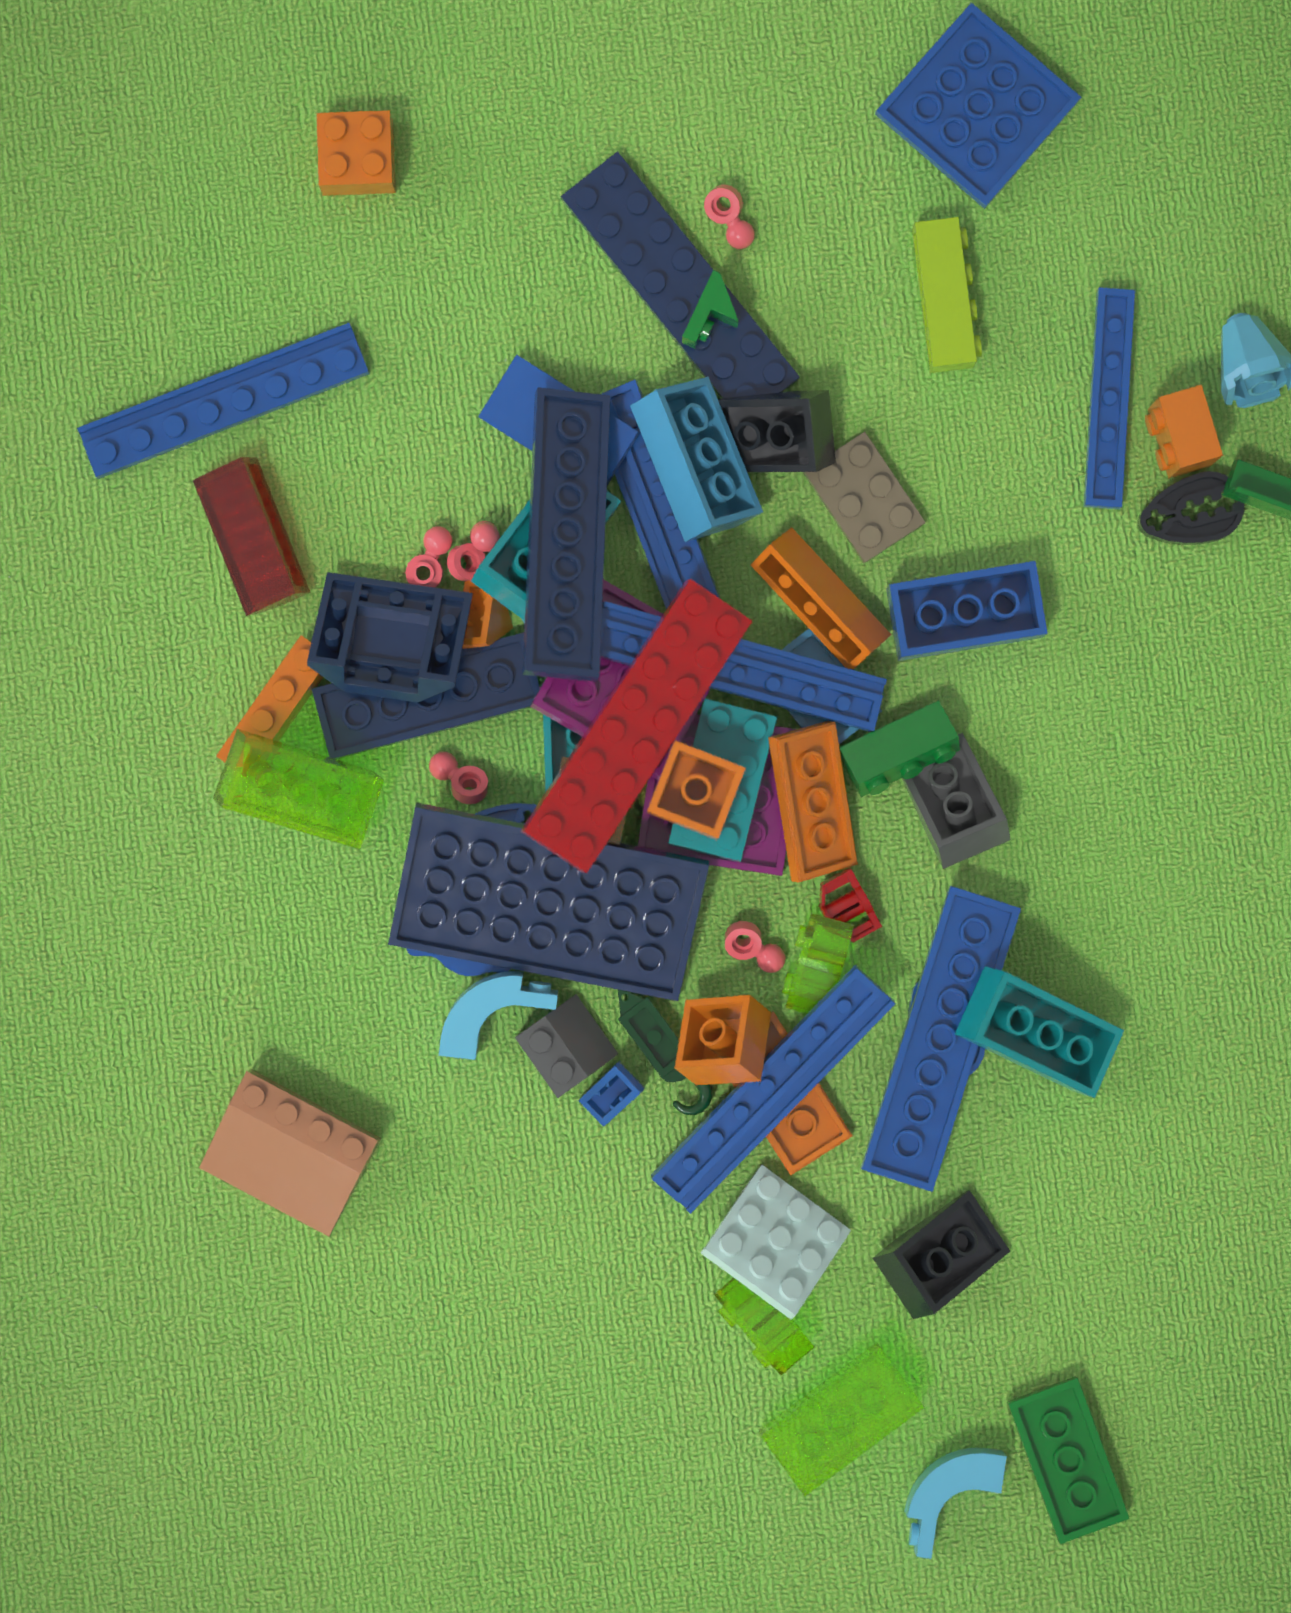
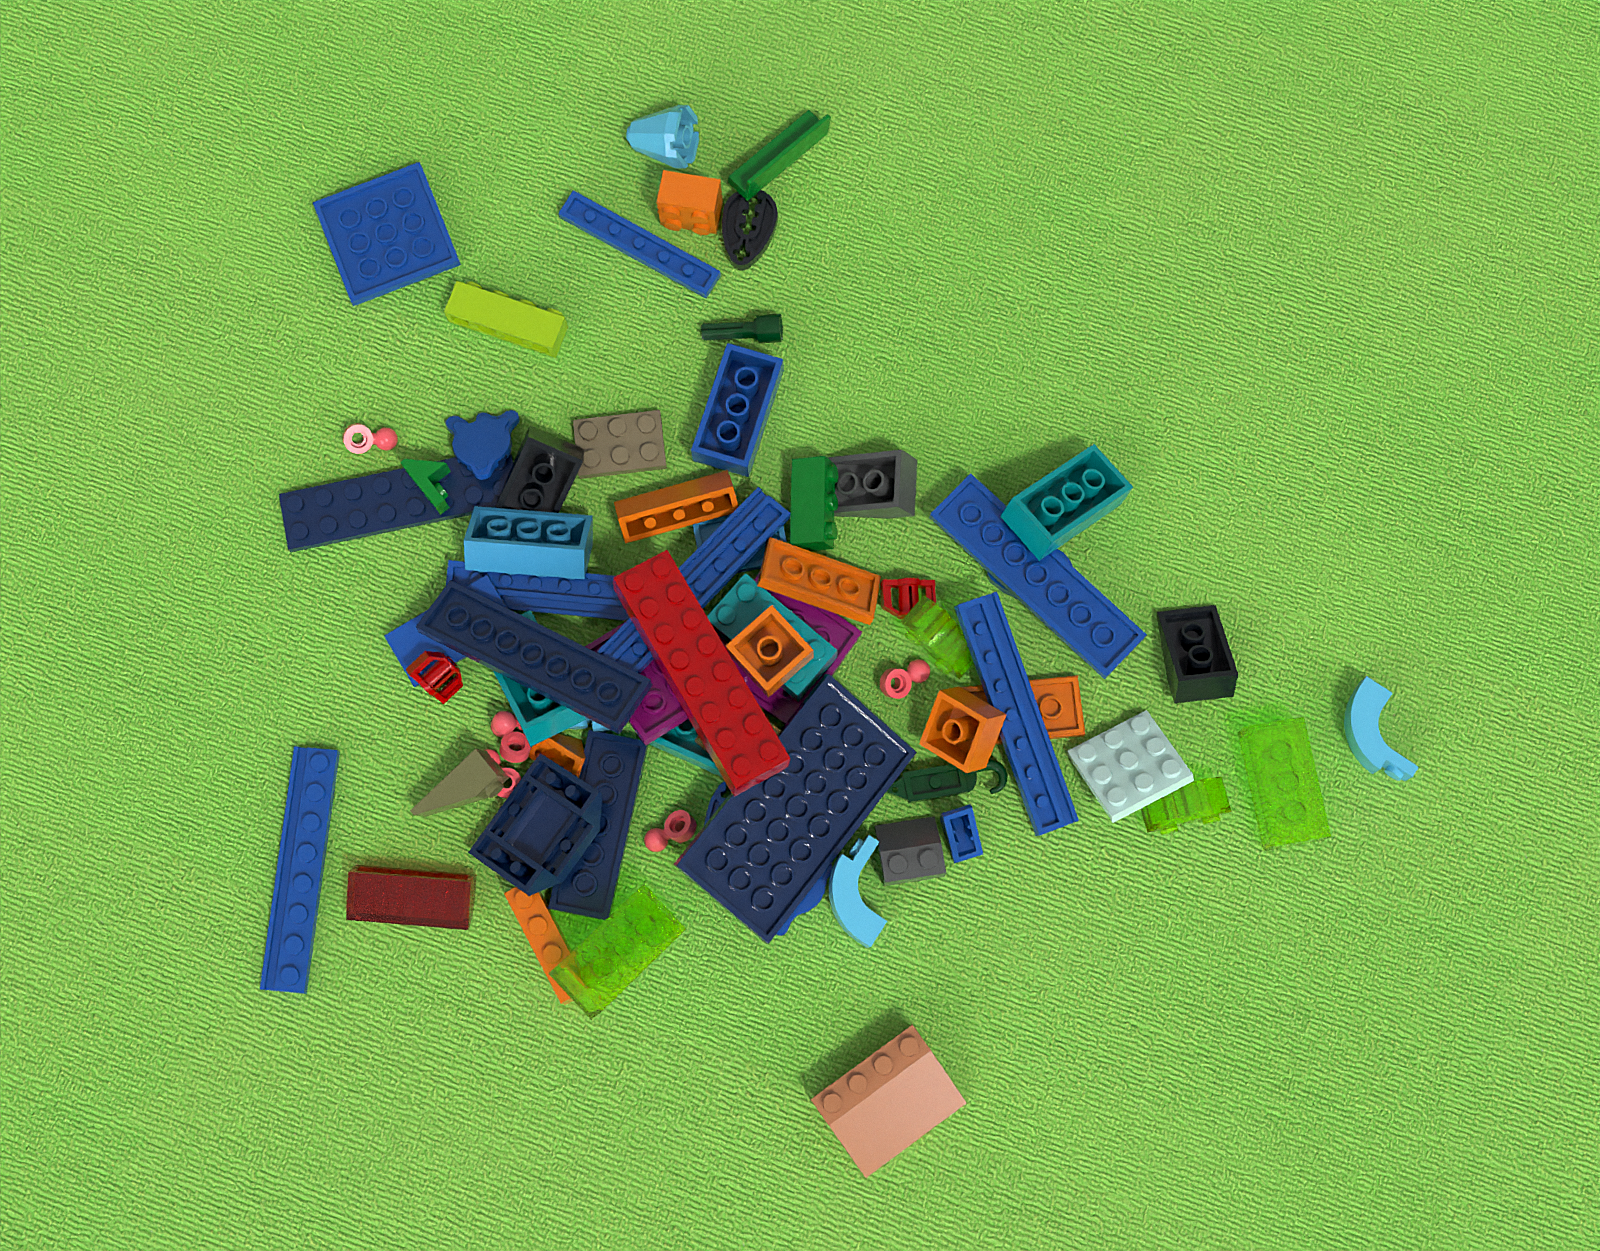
camera: 60 degrees left, 10 degrees down
orange brick [317,110,396,196] -> none
green plate [1007,1376,1130,1544] -> none
none -> red piece [405,651,463,704]
none -> olive slope [410,749,509,817]
none -> blue tile [445,410,520,480]
none -> dark green piece [701,314,783,344]

